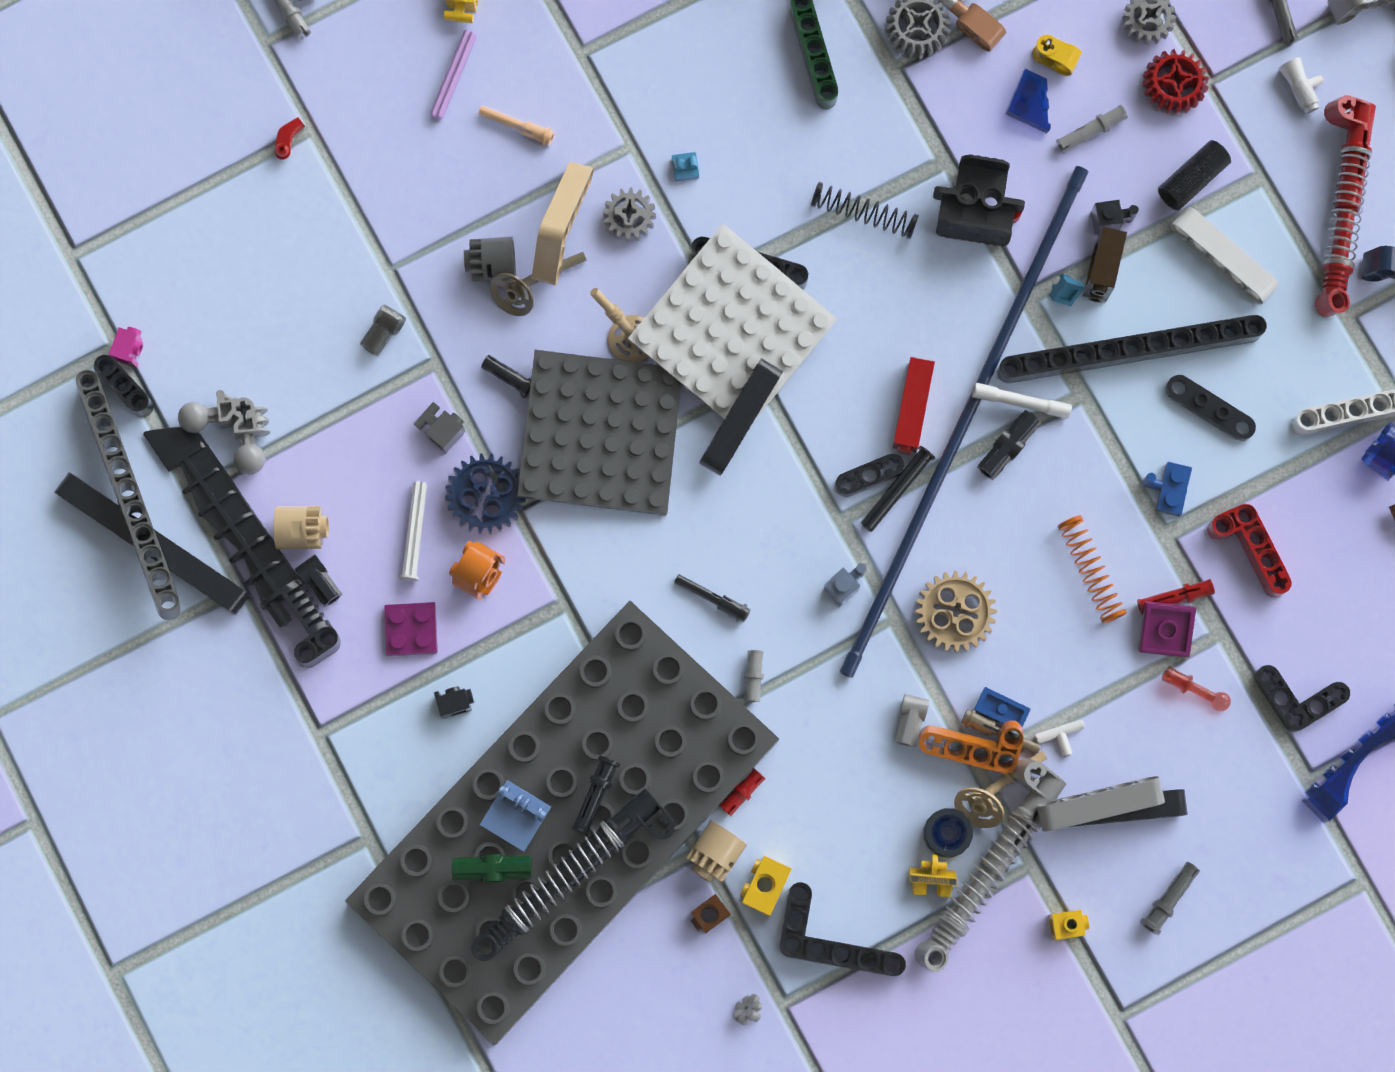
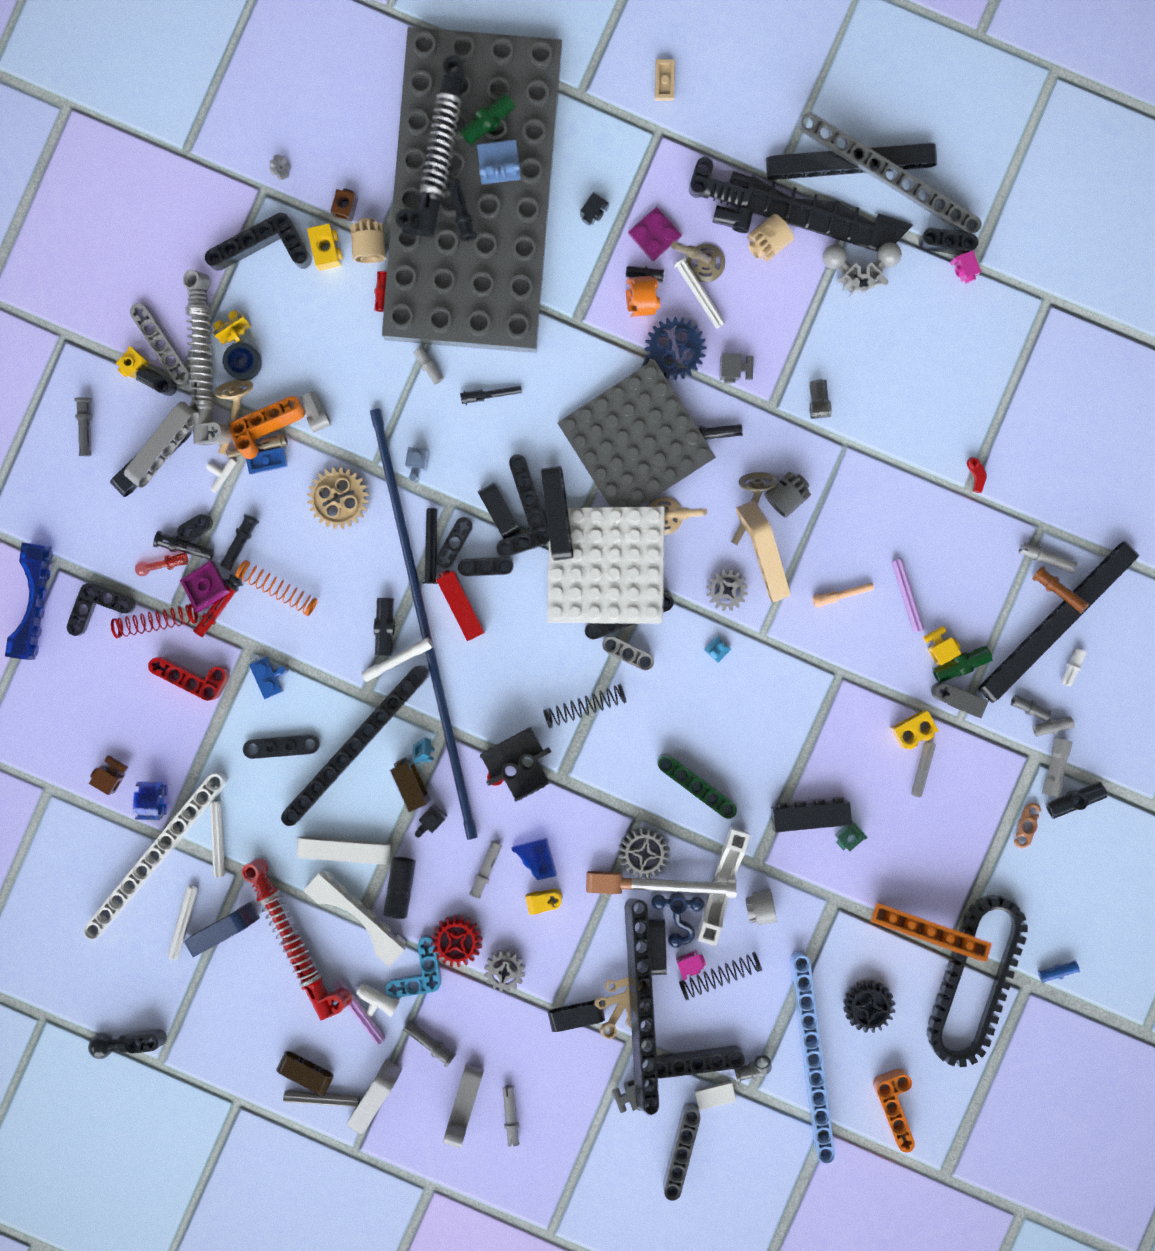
camera: 145 degrees right, 10 degrees up
none -> red piece [110,603,198,639]
none -> light grey beam [130,303,191,386]
none -> black piece [136,365,177,396]
none -> black pin [153,531,214,560]
none -> black beam [177,514,213,541]
none -> white axle [210,801,225,877]
none -> black pin [220,514,260,571]
none -> black bush [224,573,244,592]
none -> white arch [303,870,407,967]
none -> lavender axle [333,979,385,1045]
none -> dark azure beam [386,935,441,998]
none -> black beam [457,557,514,577]
none -> black beam [477,482,521,539]
none -> black beam [496,454,550,558]
none -> light grey beam [602,636,654,671]
none -> black axle [625,266,664,282]
none -> tan plate [655,59,675,101]
none -> dark tan dish [671,241,725,282]

